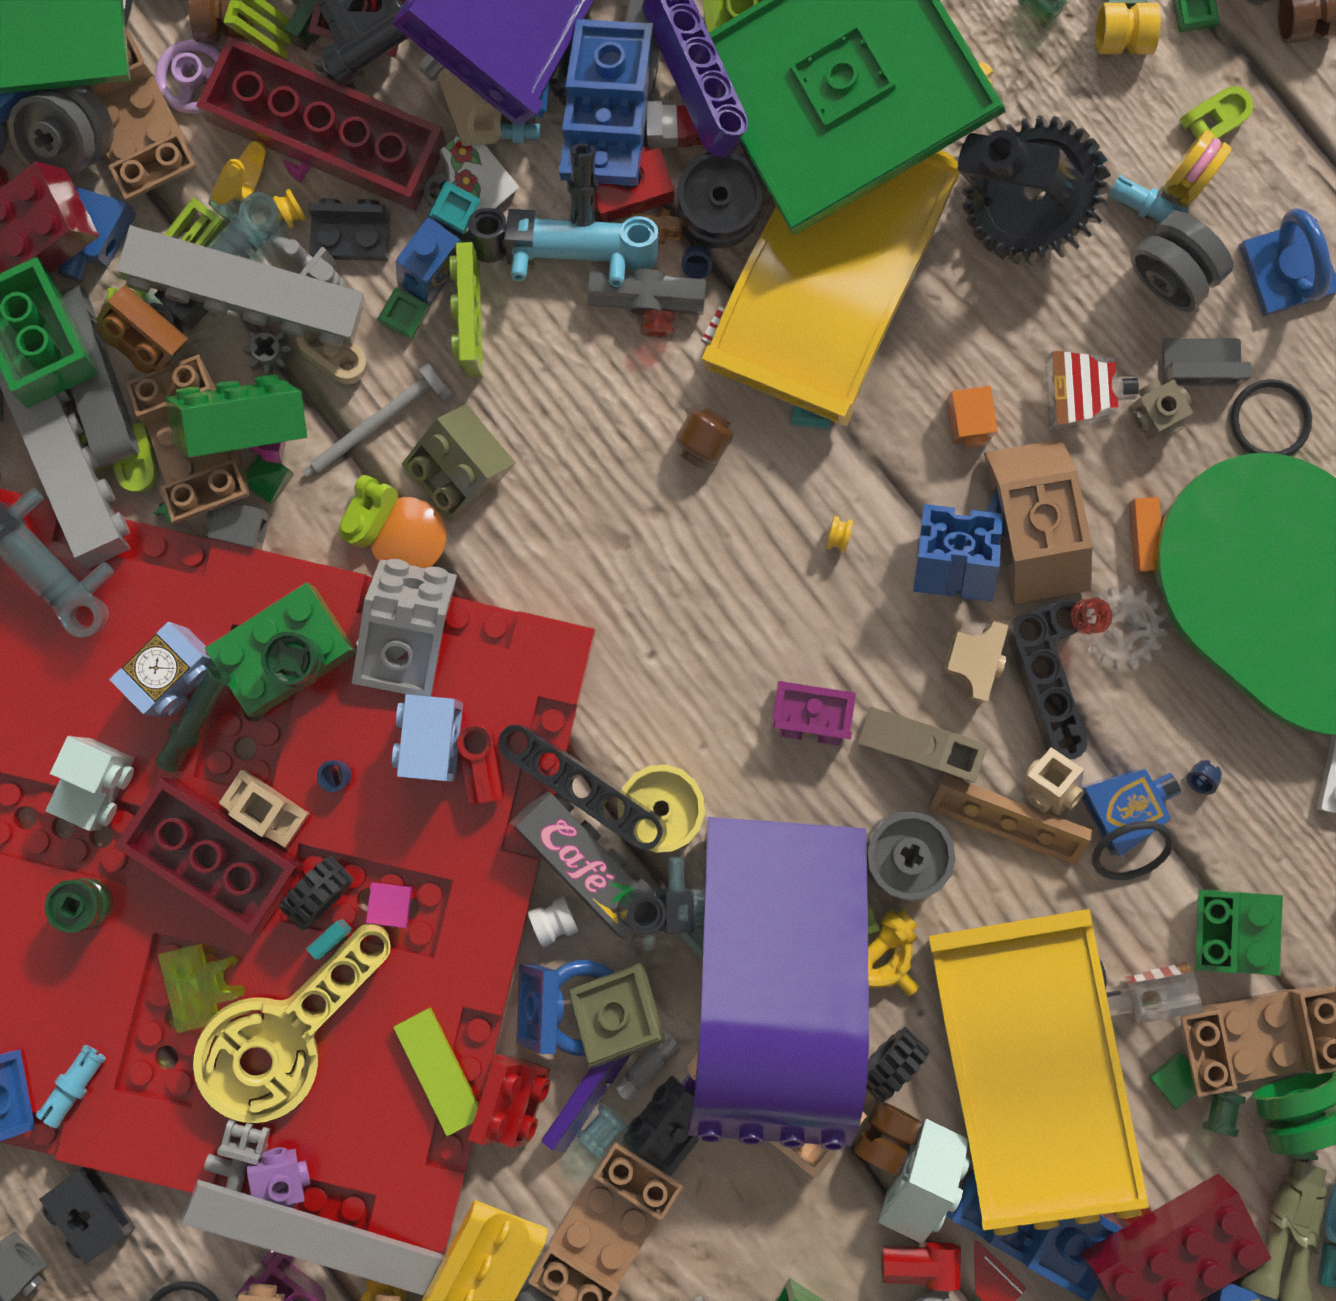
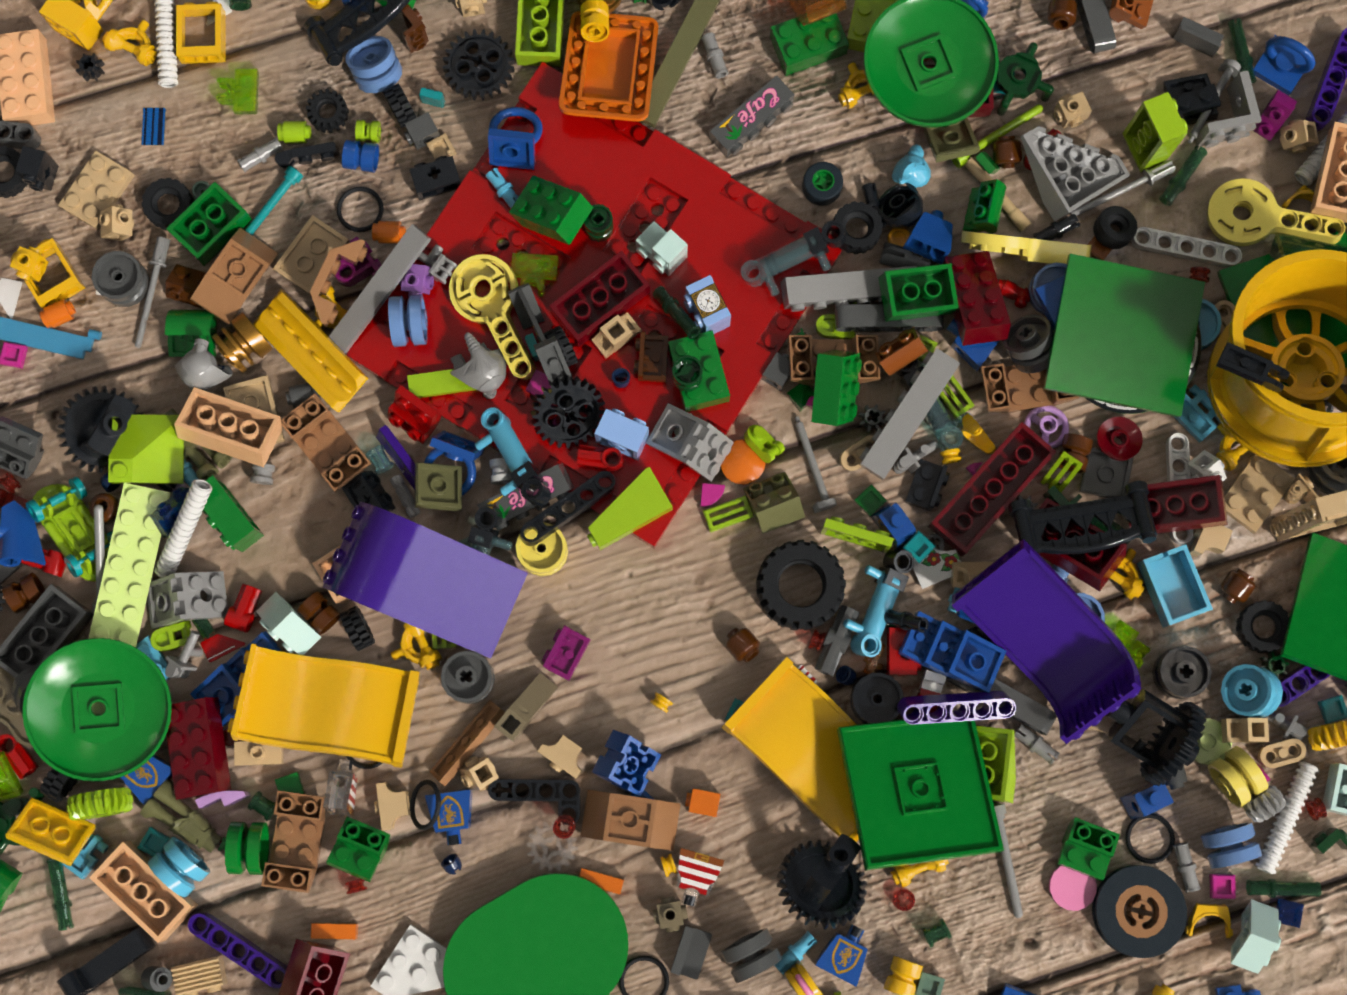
camera: 110 degrees right, 5 degrees down
none -> lavender slope [195,790,251,809]
none -> tan brick [234,741,283,766]
none -> clear red bush [344,879,368,894]
none -> orange brick [372,221,406,244]
none -> tan brick [374,782,411,831]
none -> medium blue wheel [388,294,428,347]
none -> tan tile [426,133,457,160]
none -> light grey piece [450,332,506,399]
none -> medium azure piece [474,407,551,507]
none -> dark grey piece [508,282,585,414]
none -> green brick [509,175,594,245]
none -> black gear [530,375,605,448]
none -> lime slope [587,467,673,551]
none -> reddish brown bracket [634,332,668,383]
none -> yellow bush [660,853,678,877]
none -> dark pink tile [701,483,725,507]
none -> lime tile [703,495,754,533]
none -> black tyre [756,540,846,631]
none -> torso [814,924,868,986]
none -> clear red bush [893,889,915,911]

